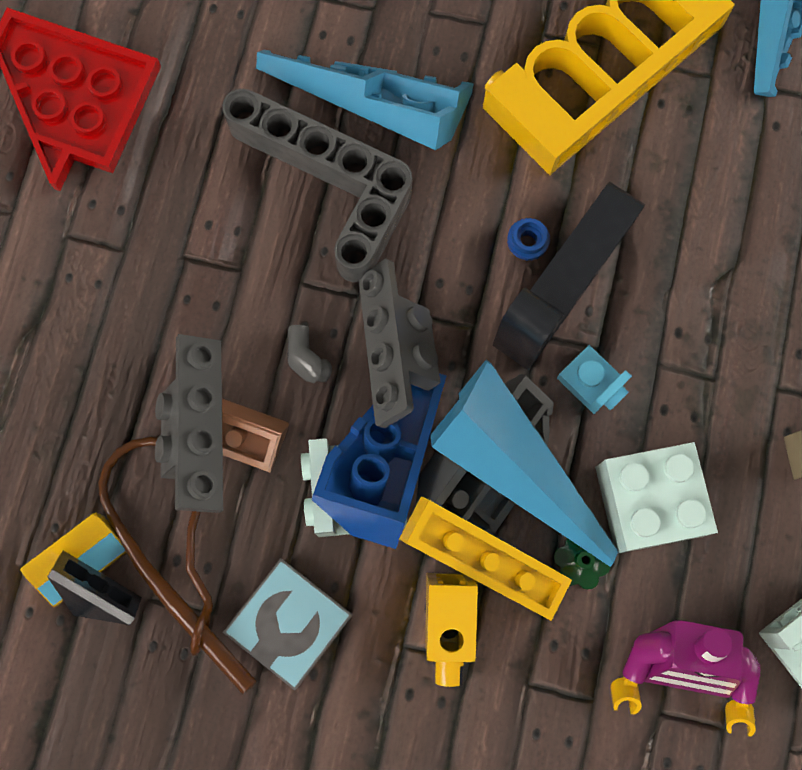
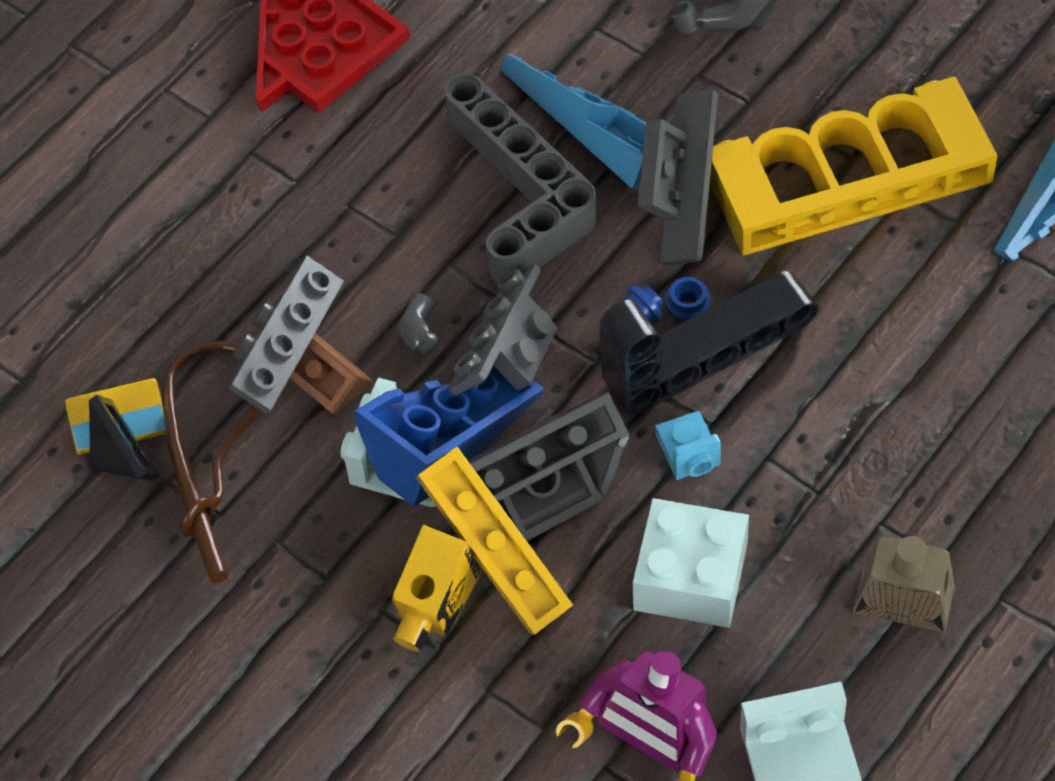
camera: 30 degrees right, 20 degrees down
medium azure tile [223,558,353,690] -> none
dark azure wedge [430,360,618,567] -> none
dark green plant [553,538,610,590] -> none
none -> blue plate [622,284,664,323]
none -> dark grey bracket [638,89,718,265]

